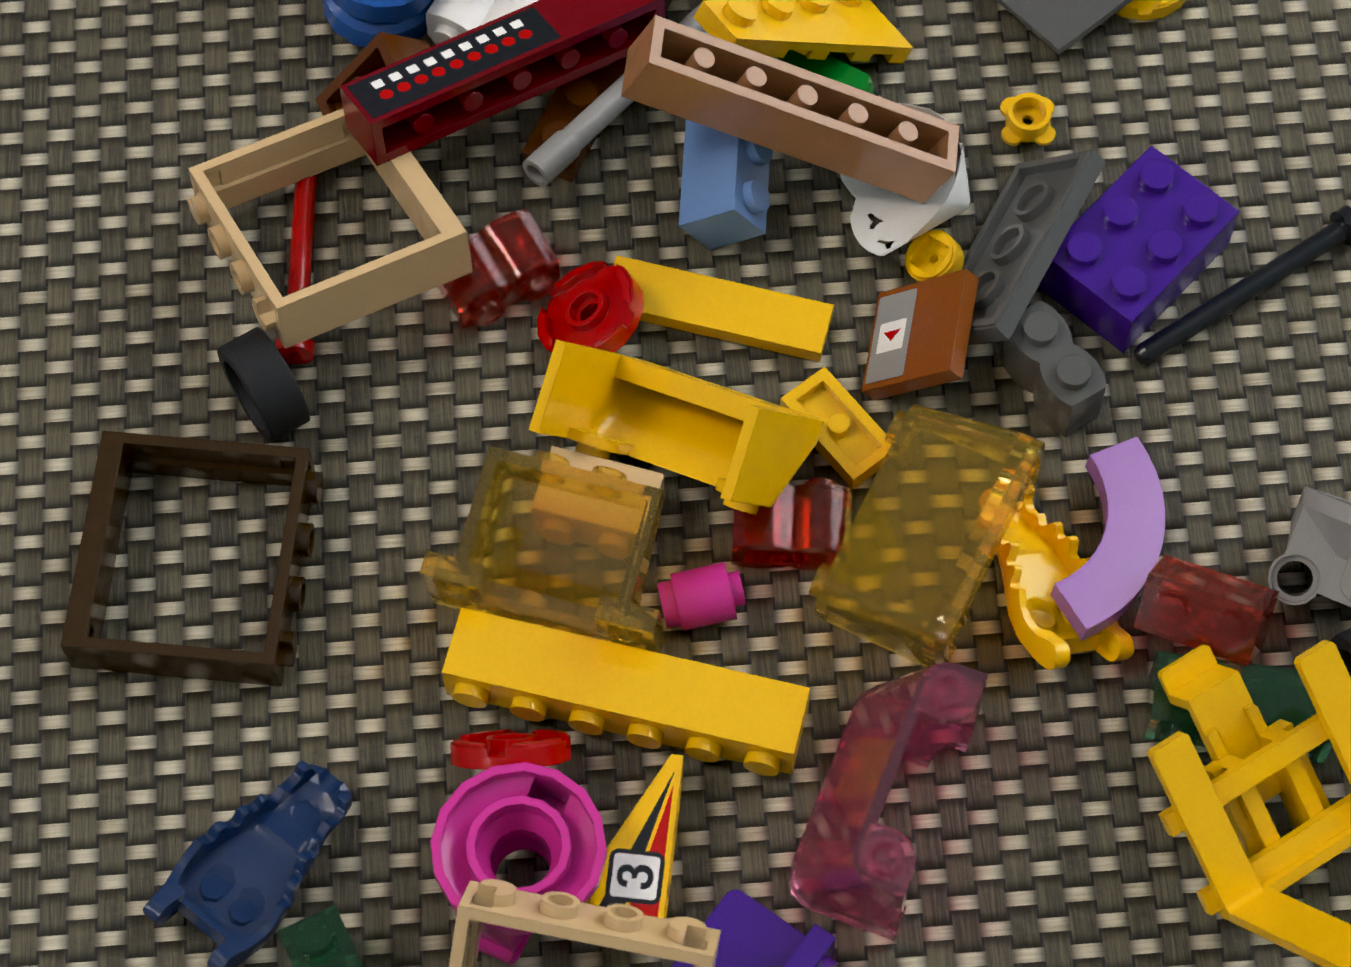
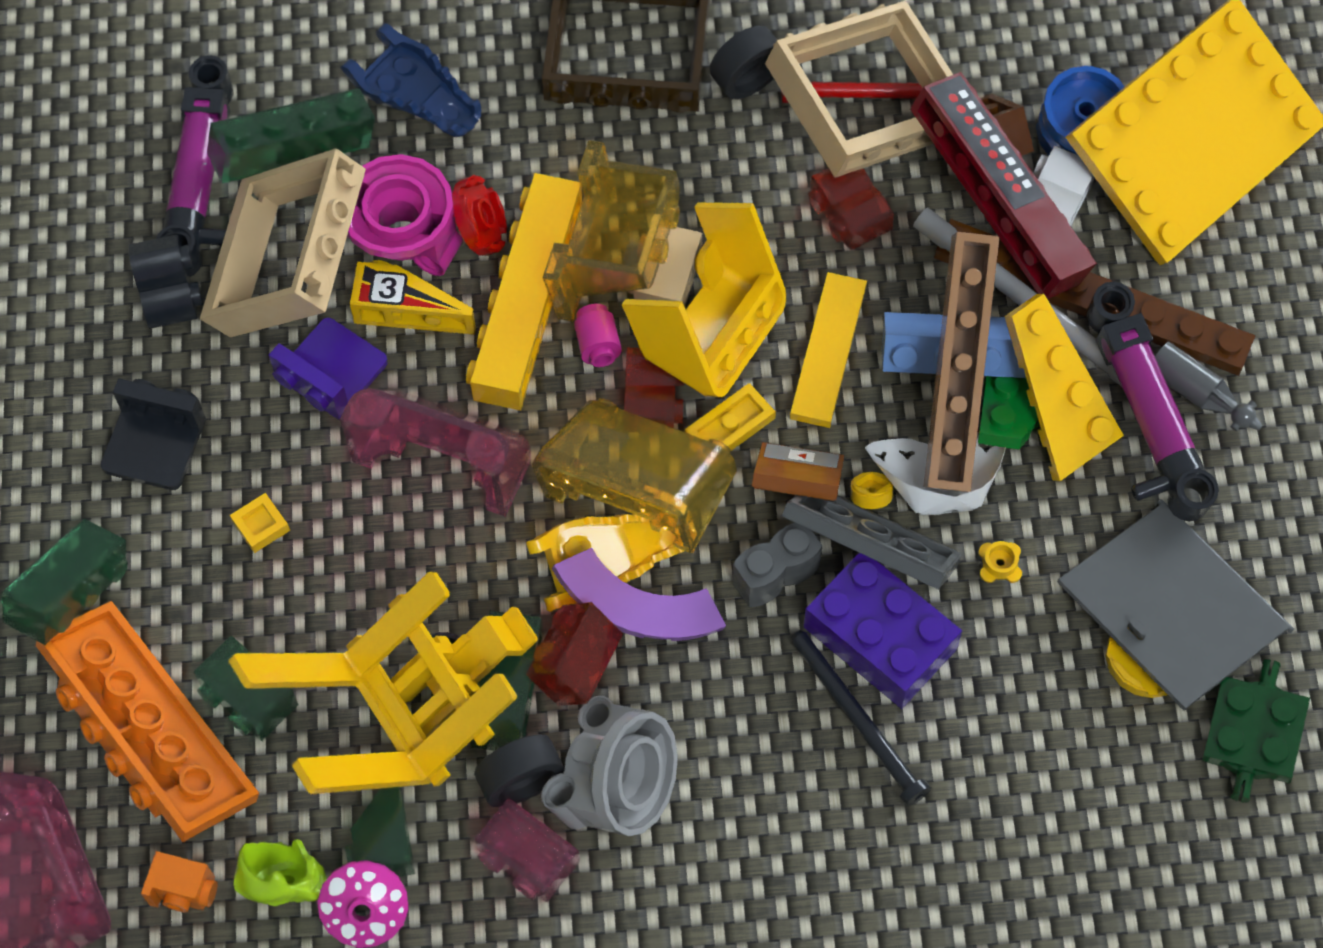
camera: 90 degrees right, 0 degrees up
red plate [537,261,644,355] -> none

